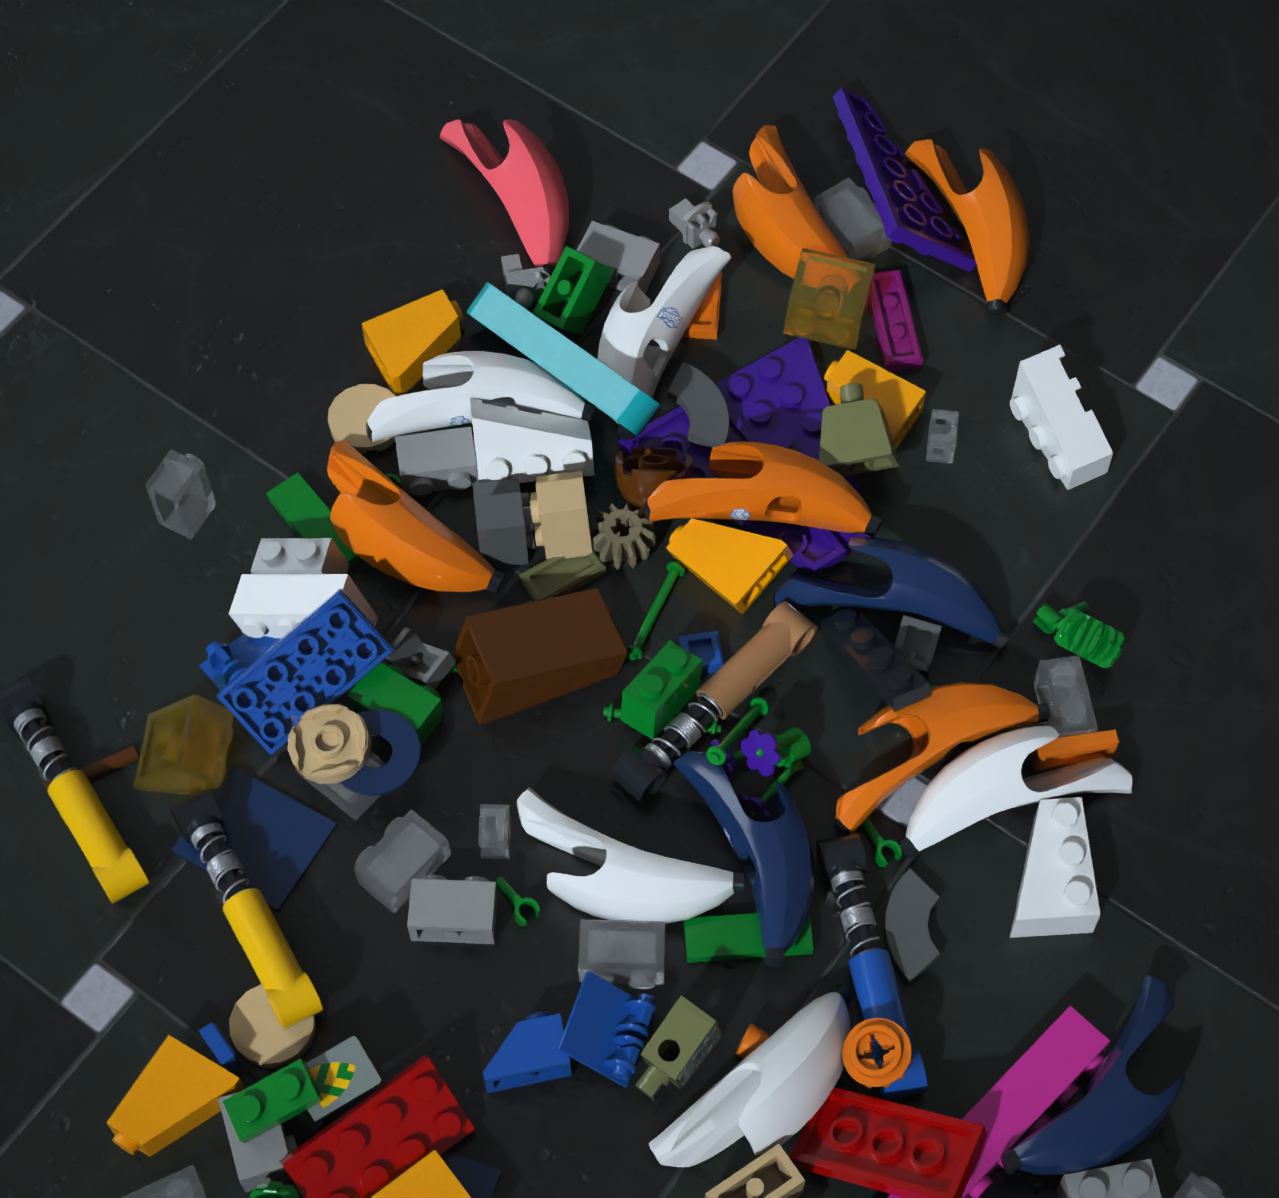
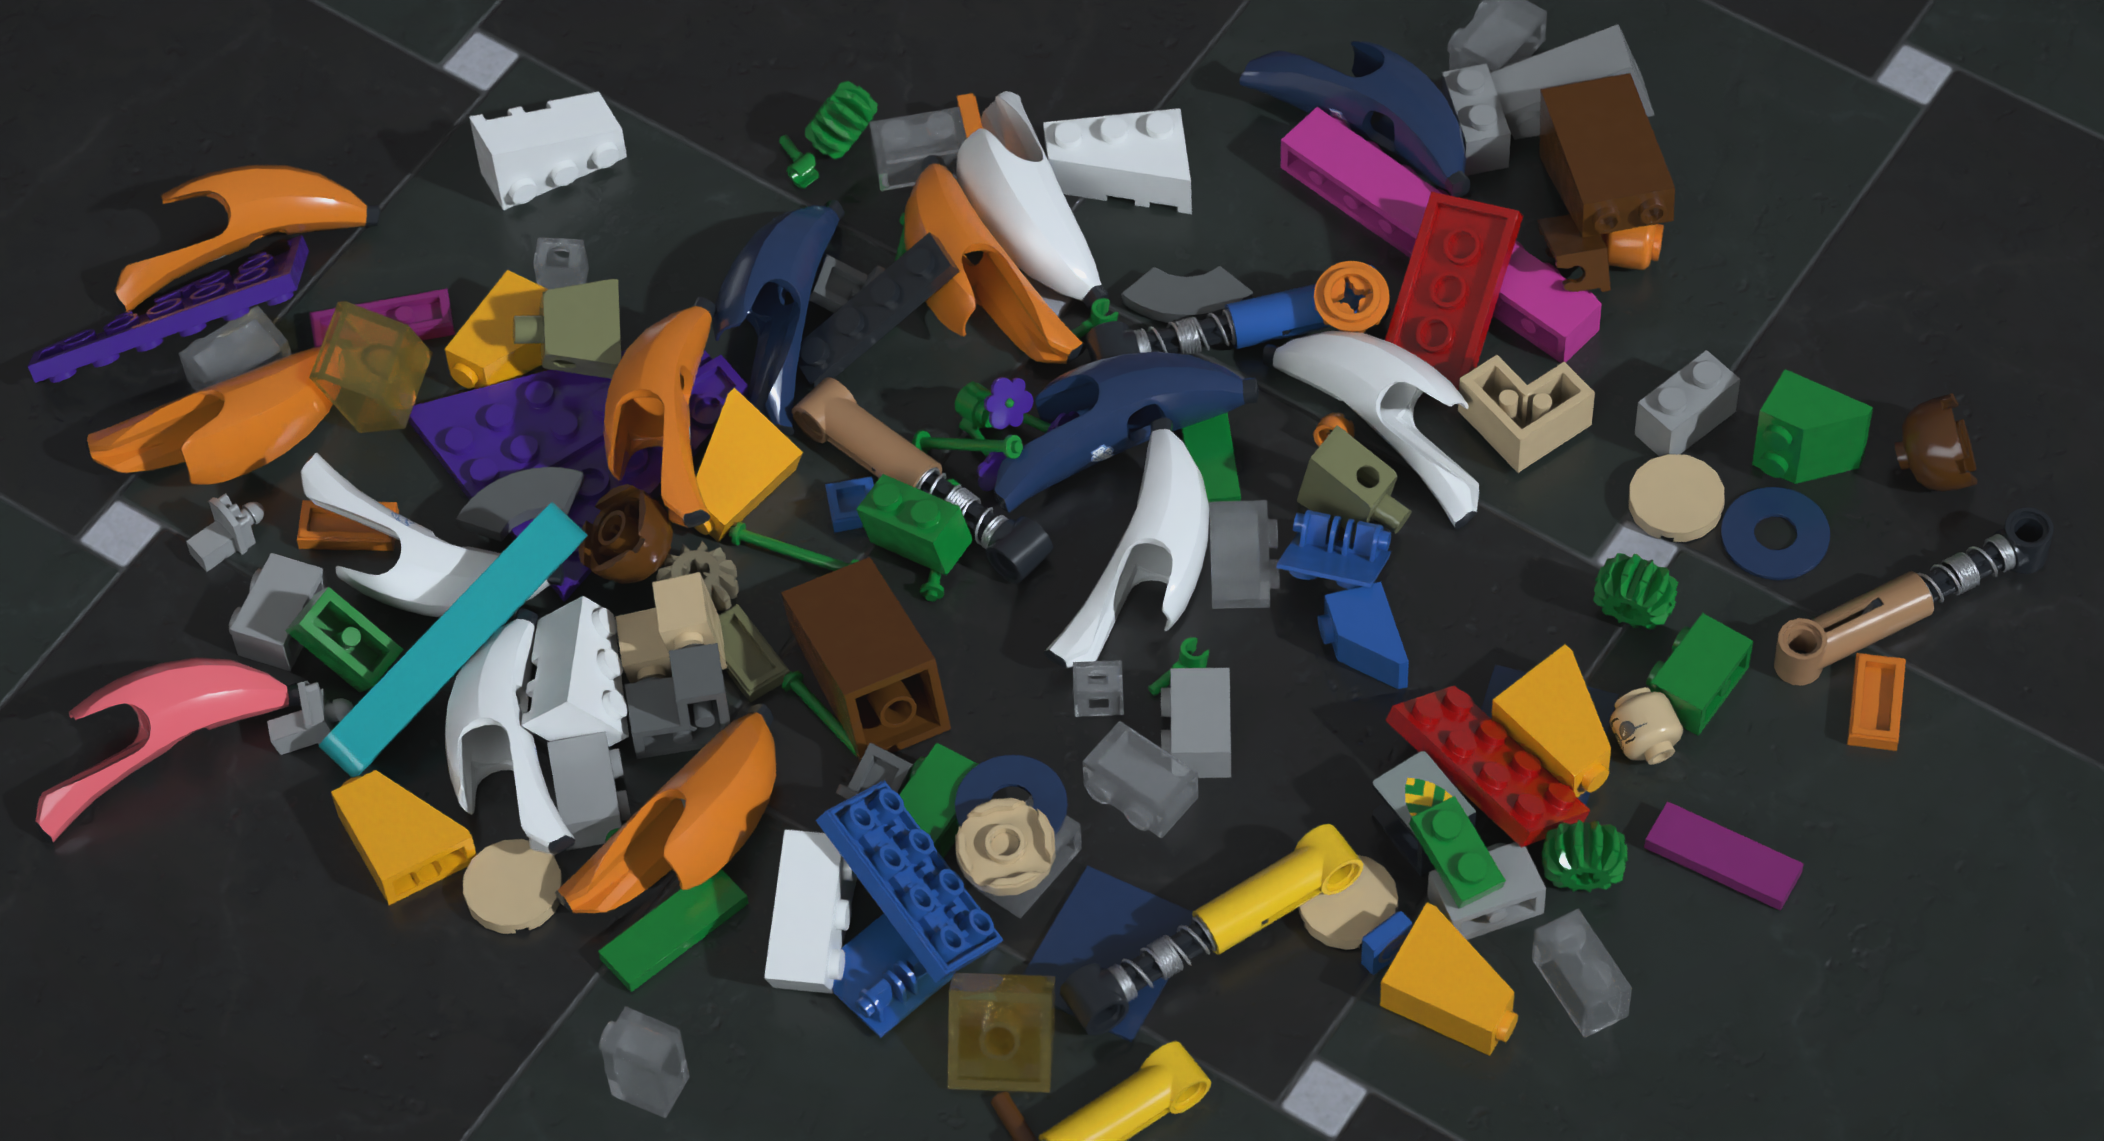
camera: 90 degrees left, 5 degrees down
light grey brick [250,538,350,574] -> none

